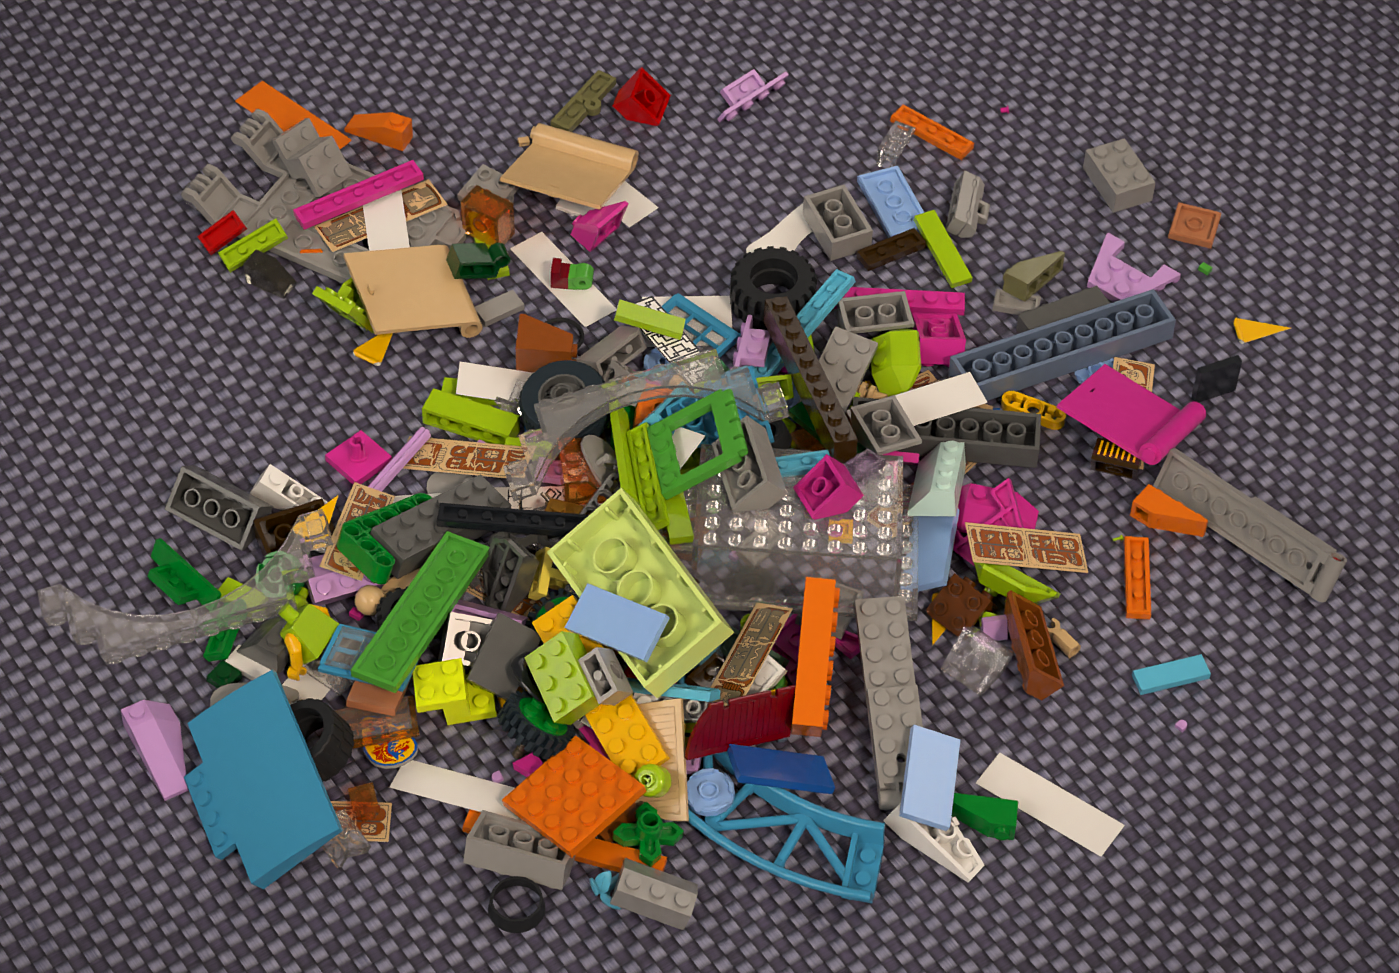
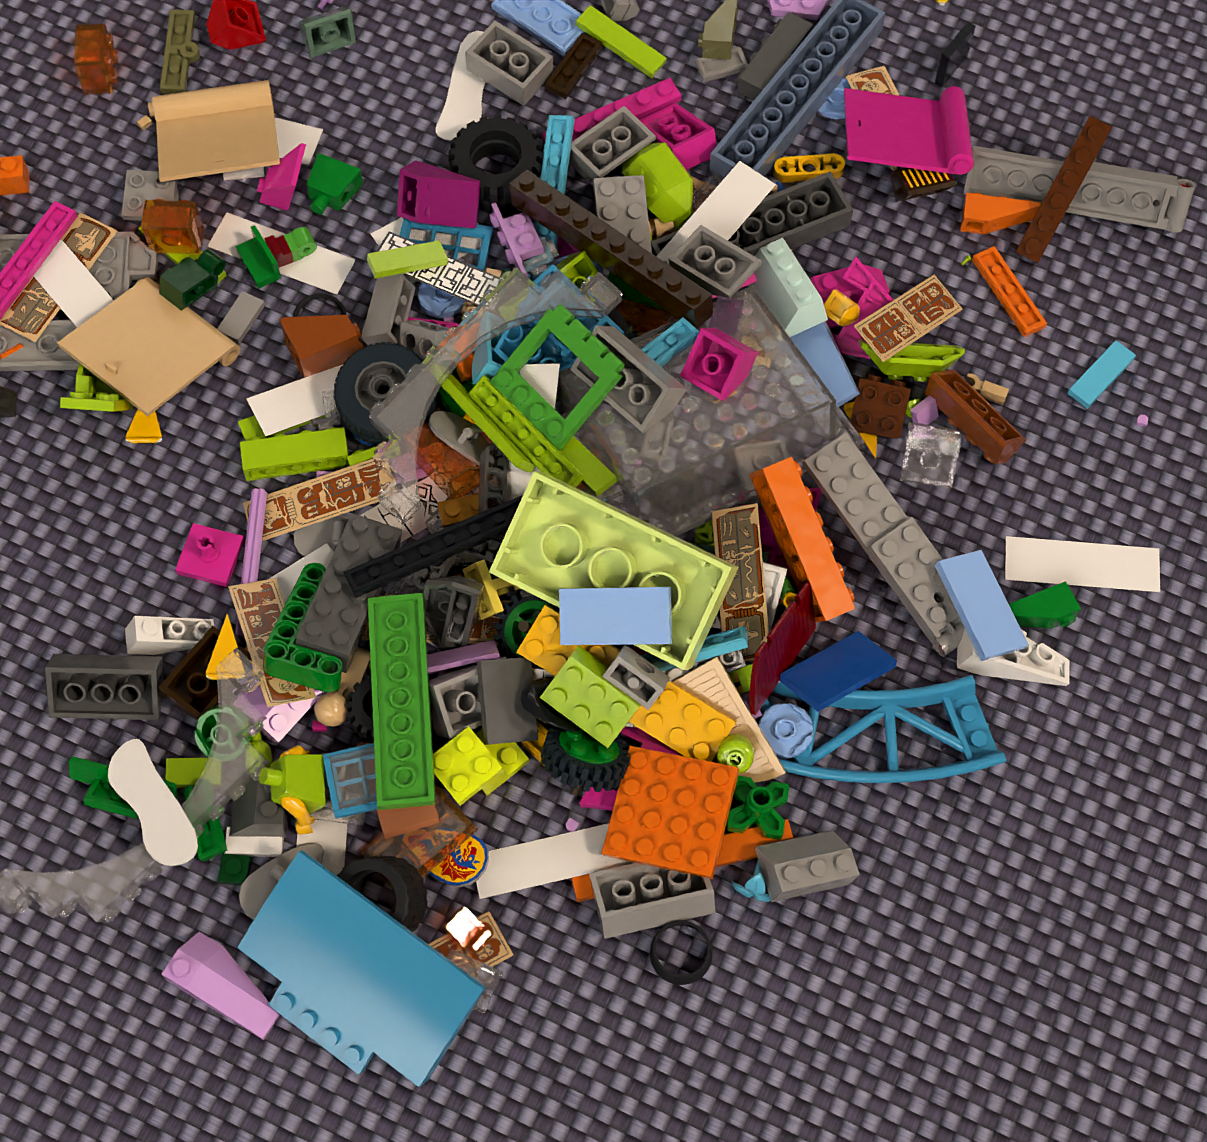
camera: 30 degrees left, 15 degrees up
none -> clear orange brick [74,24,118,95]
none -> white sticker [108,739,198,866]
none -> green panel [235,225,281,289]
none -> sand green slope [299,6,356,58]
none -> green torso [306,153,363,215]
none -> magenta slope [397,160,480,228]
none -> clear bracket [522,237,559,277]
none -> yellow plate [824,289,860,326]
none -> reddish brown plate [1015,116,1112,263]

